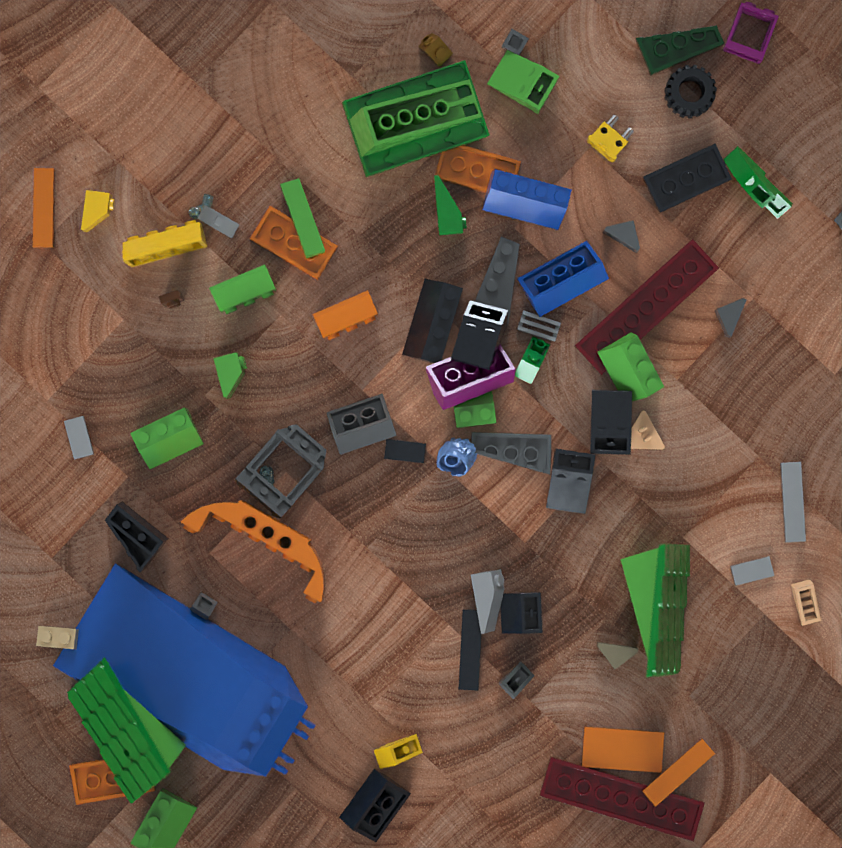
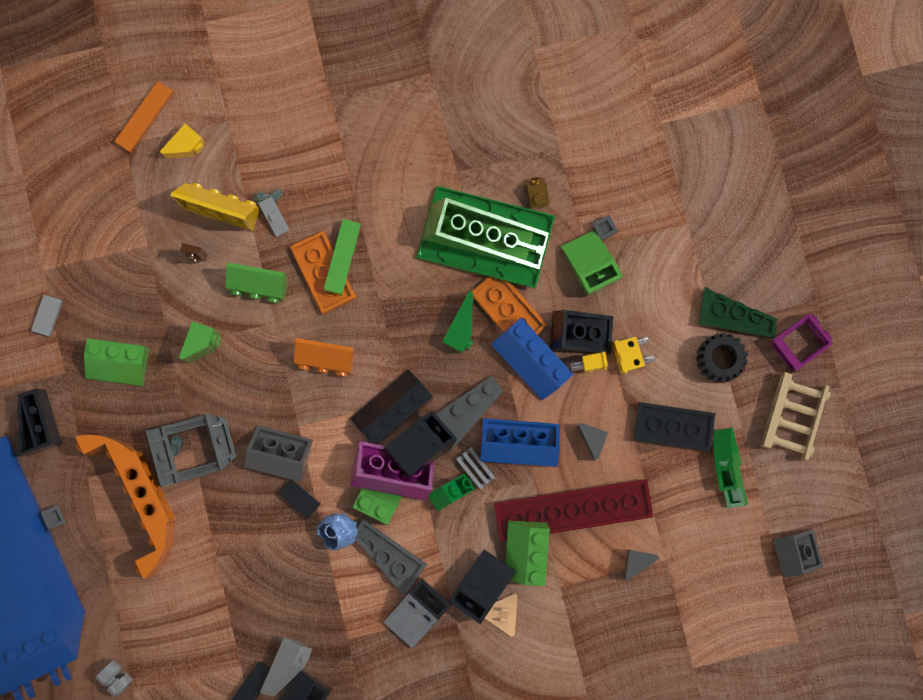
camera: 25 degrees right, 5 degrees down
none -> light grey wheel [95,660,133,698]
none -> black slope [550,310,614,354]
none -> yellow piece [570,352,608,373]
none -> tan fence [760,372,831,461]

